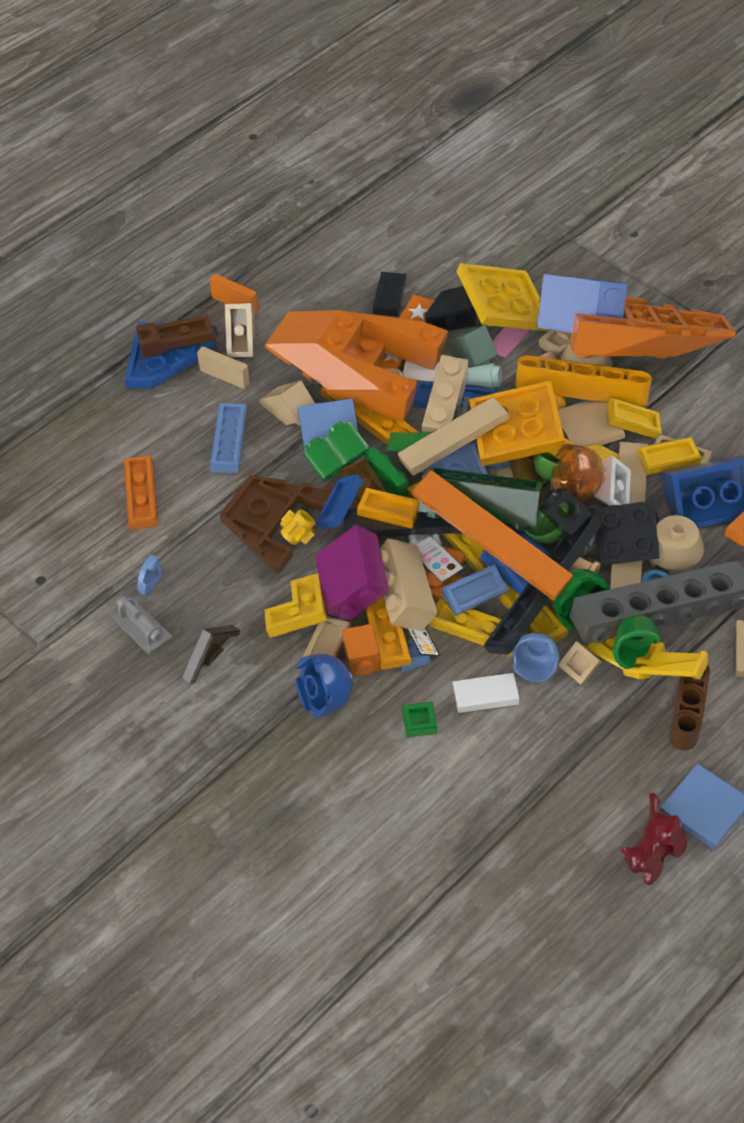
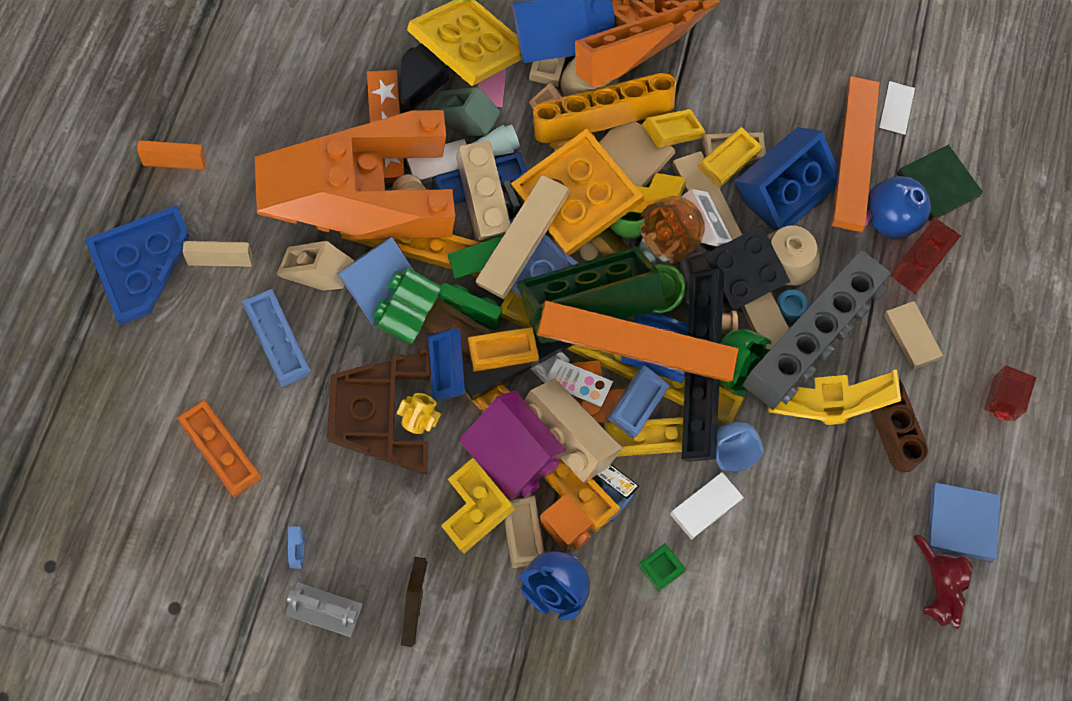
camera: 40 degrees left, 15 degrees up
reddish brown plate [136,314,214,358] -> none
tan slope [225,303,255,357] -> none
black tile [373,272,407,317] -> none
black brick [539,487,591,535] -> none
tan plate [558,641,603,685] -> none
green hair [612,615,661,669] -> none

